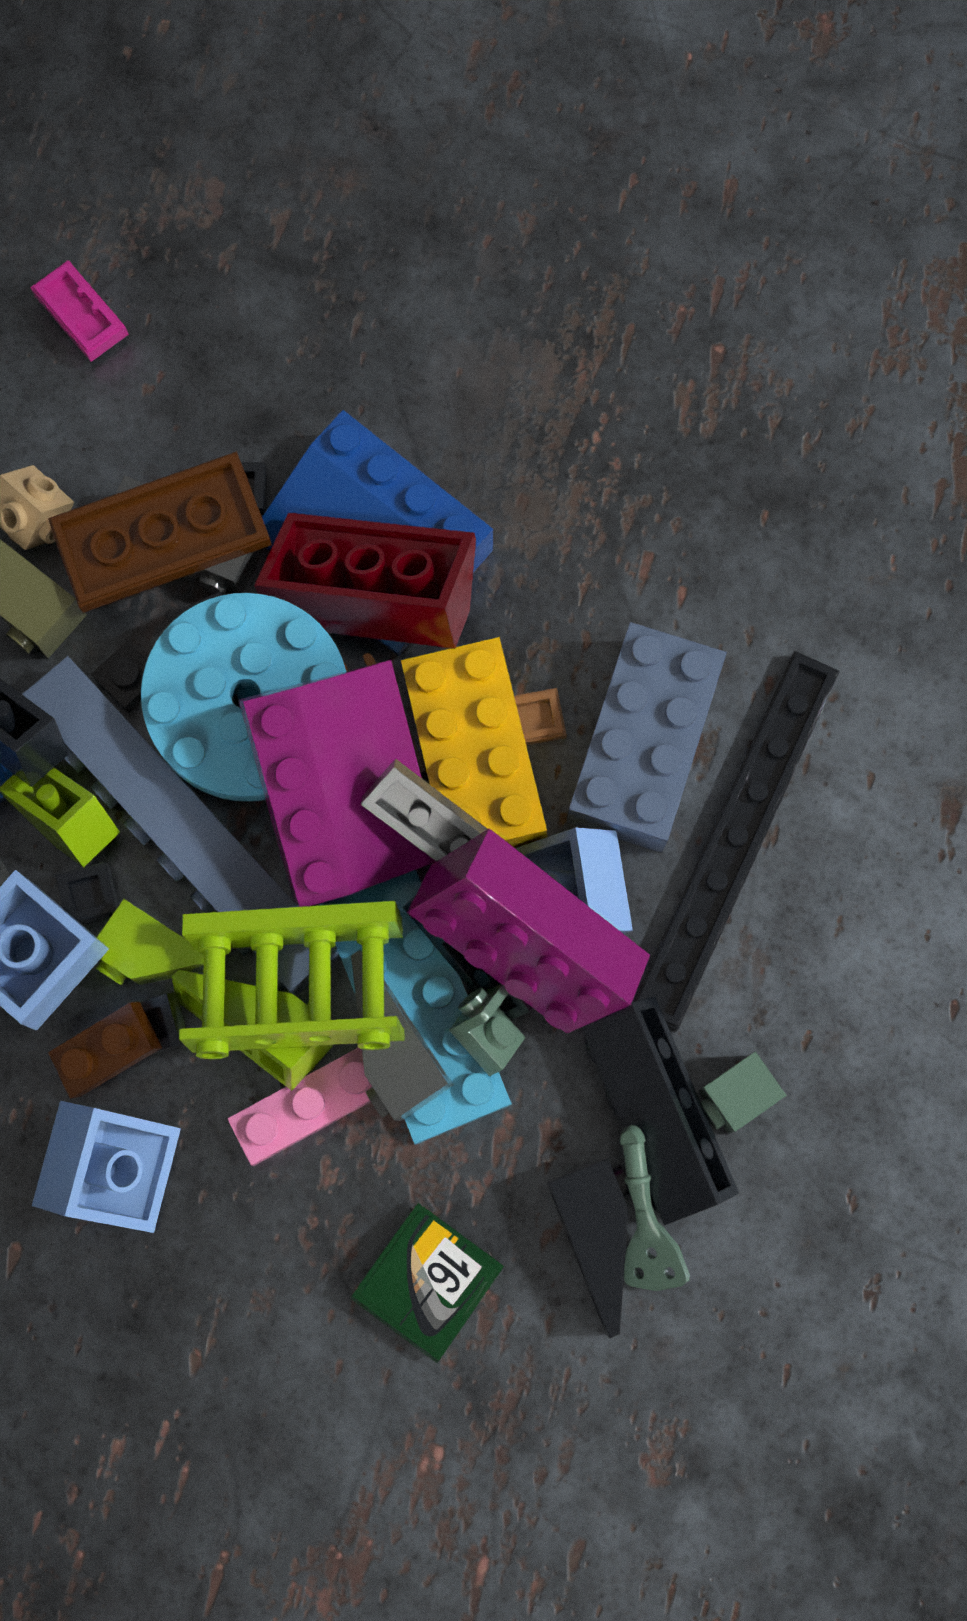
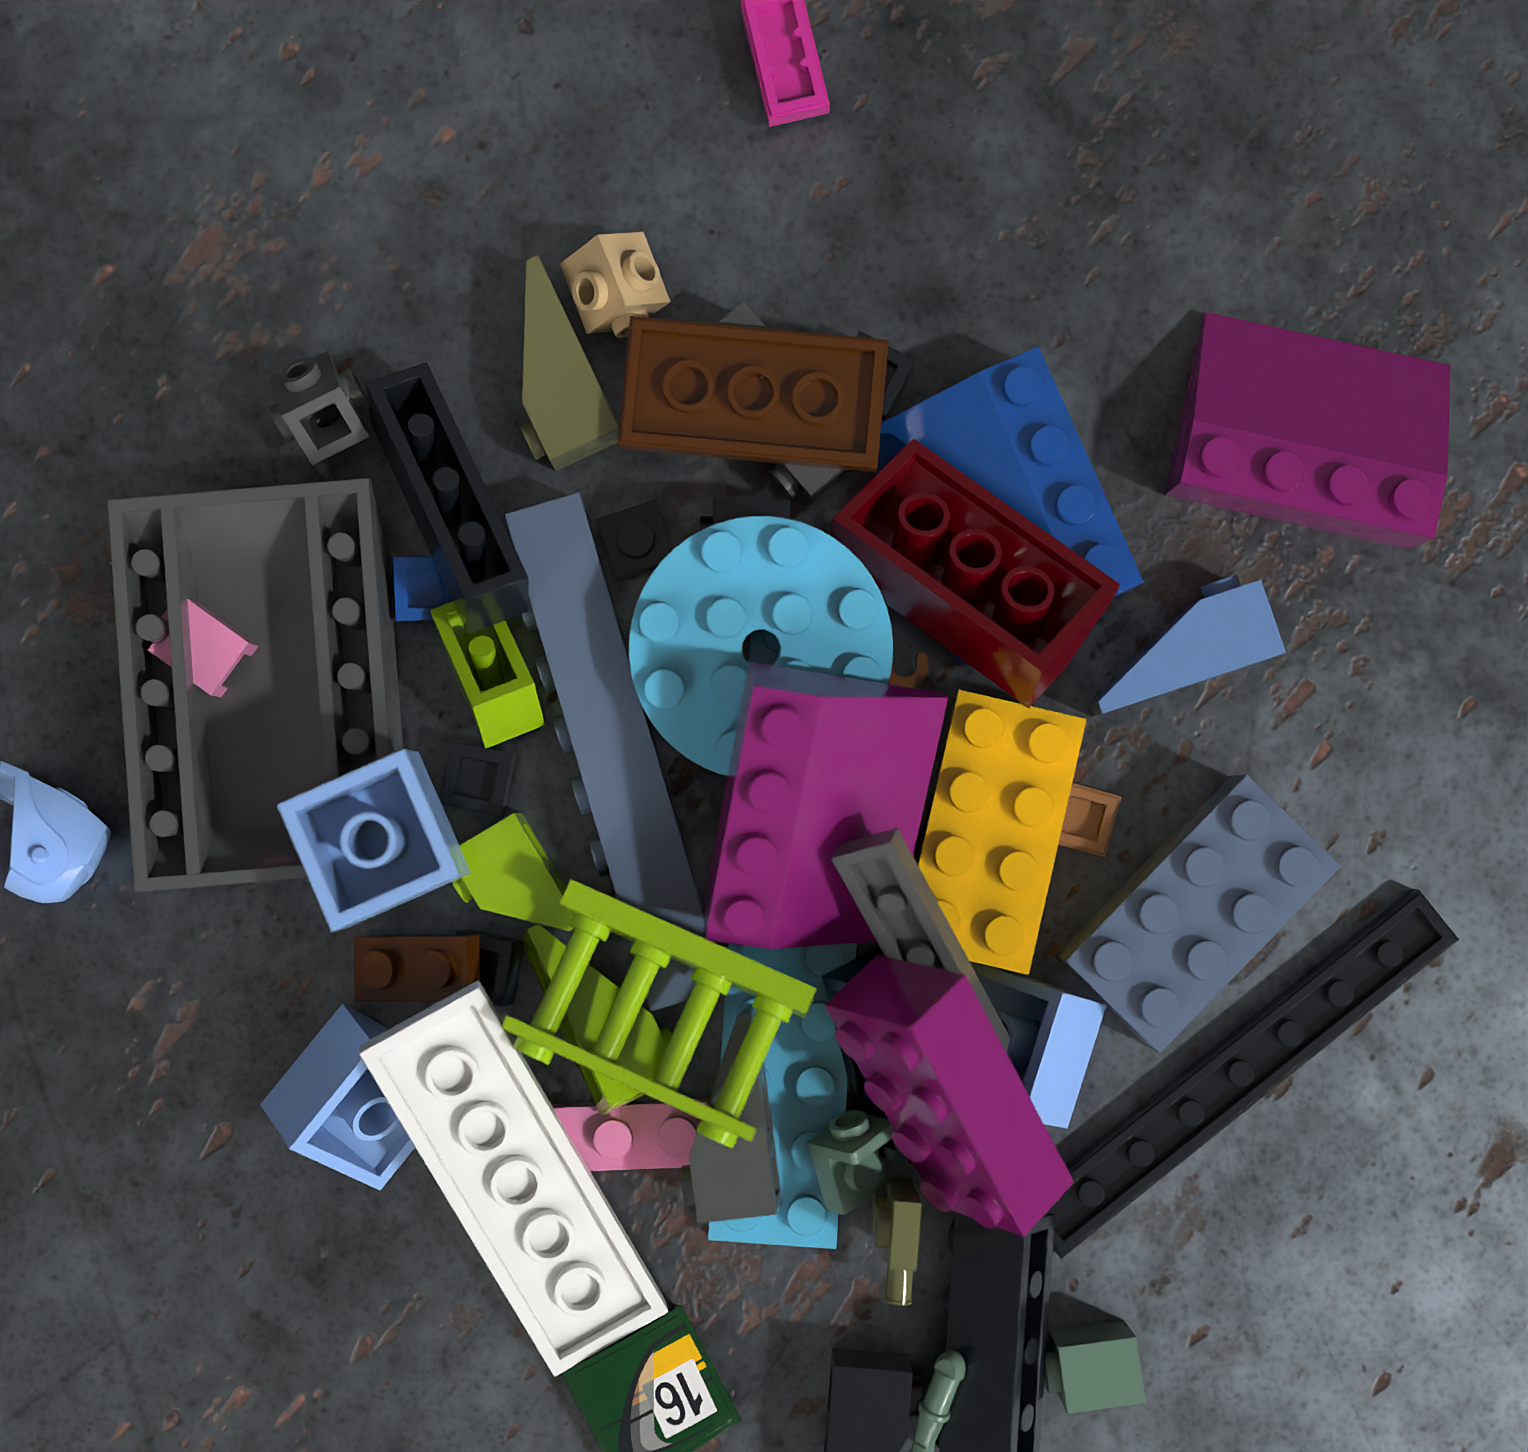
camera: 25 degrees right, 10 degrees up
none -> white plate [359,980,668,1377]
none -> olive plate [871,1176,922,1306]
none -> medium blue slope [1088,575,1286,717]
none -> magenta slope [1164,312,1451,549]

